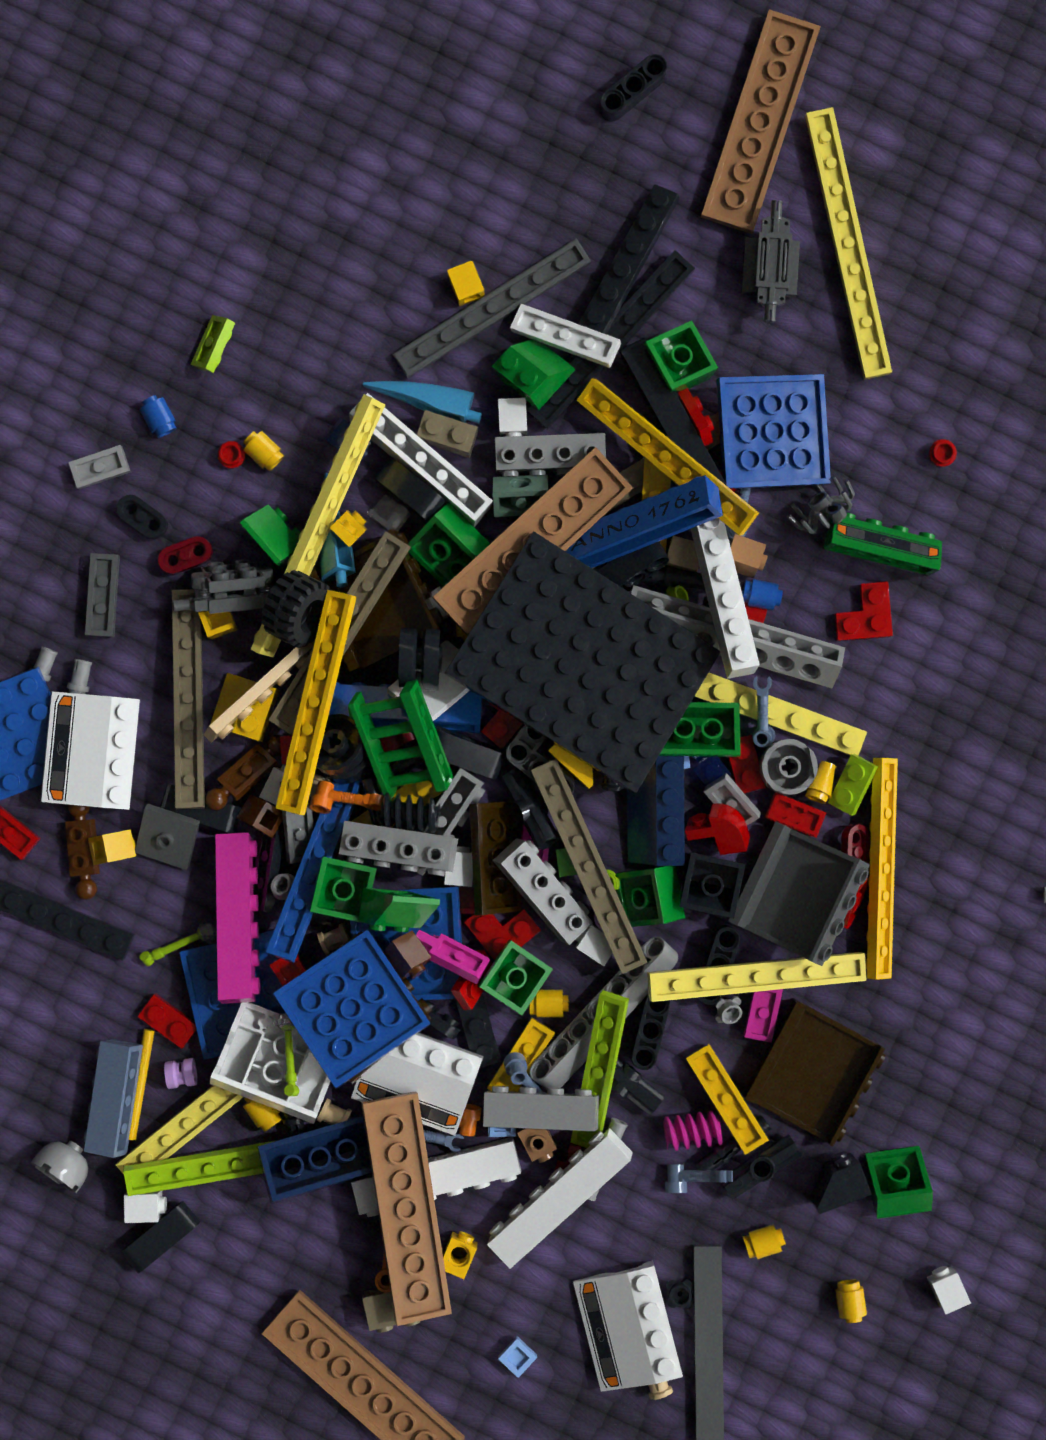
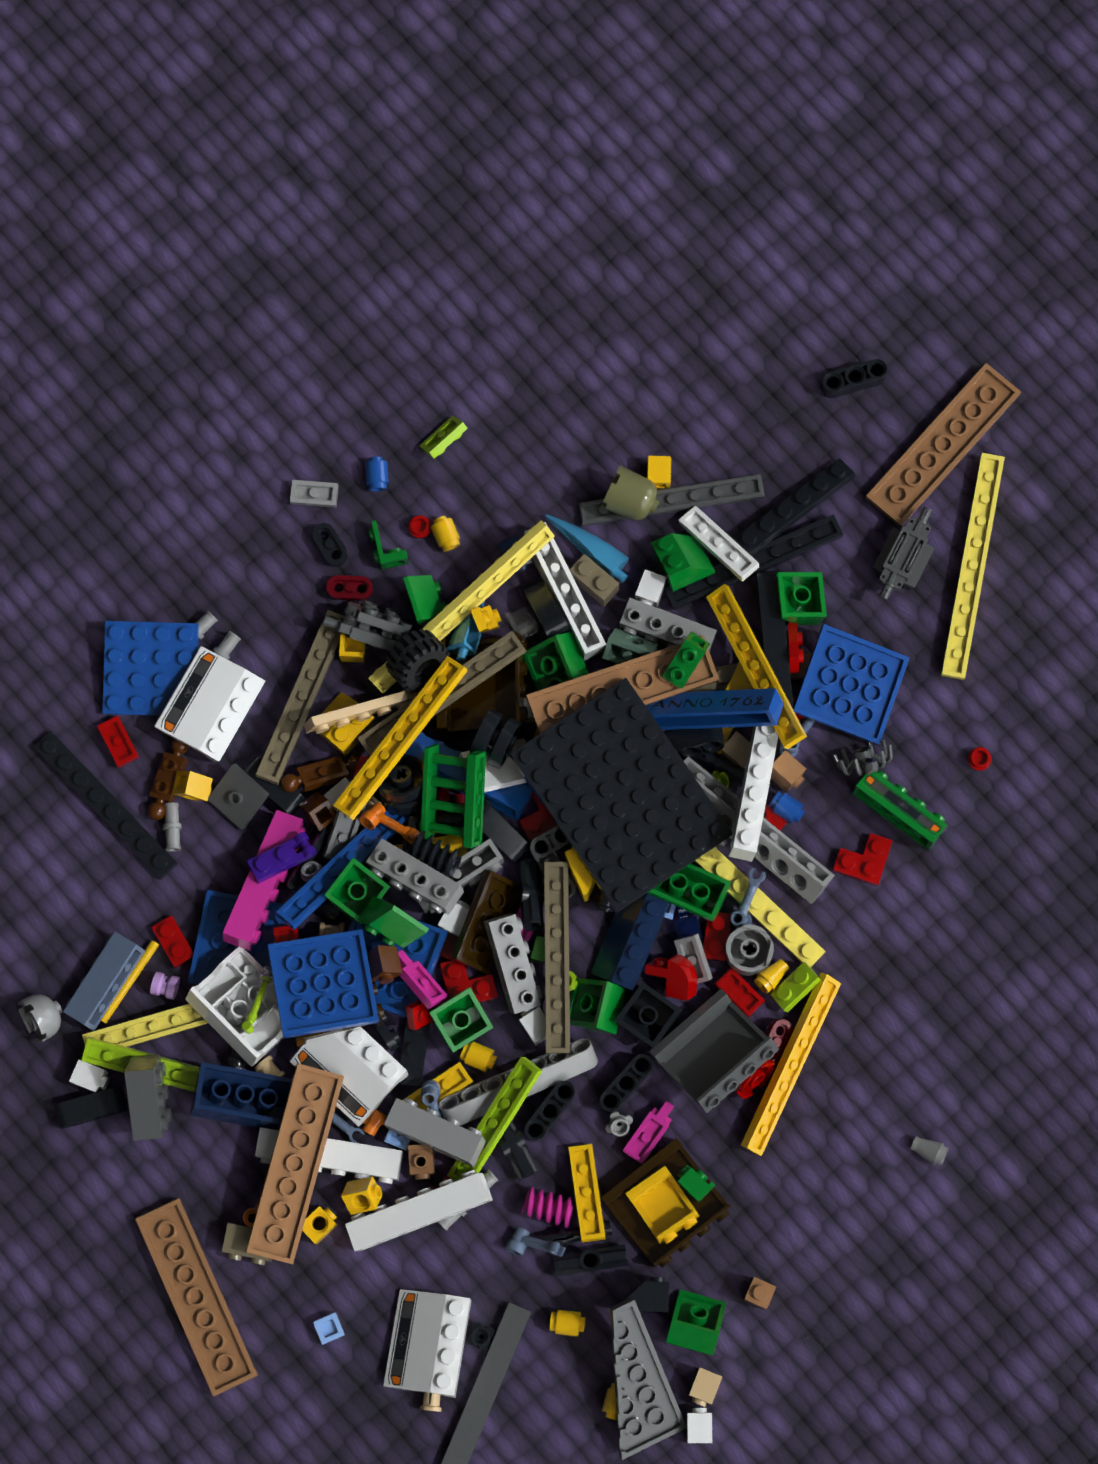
camera: 30 degrees right, 10 degrees down
dark grey plate [85,553,120,637] -> none
lime piece [139,919,217,966] -> none
yellow brick [243,1098,282,1132] -> none
light yellow plate [647,952,866,1002] -> none
none -> dark grey brick [124,1054,172,1141]
none -> light grey pin [163,803,182,852]
none -> dark purple plate [247,832,317,884]
none -> yellow brick [341,1176,382,1215]
none -> green bracket [368,520,409,570]
none -> olive cylinder [601,465,659,521]
none -> wing [610,1297,687,1460]
none -> yellow panel [625,1166,700,1244]
none -> green bracket [663,632,710,688]
none -> green brick [677,1165,715,1203]
none -> tan brick [689,1368,722,1407]
none -> medium nougat brick [744,1277,776,1310]

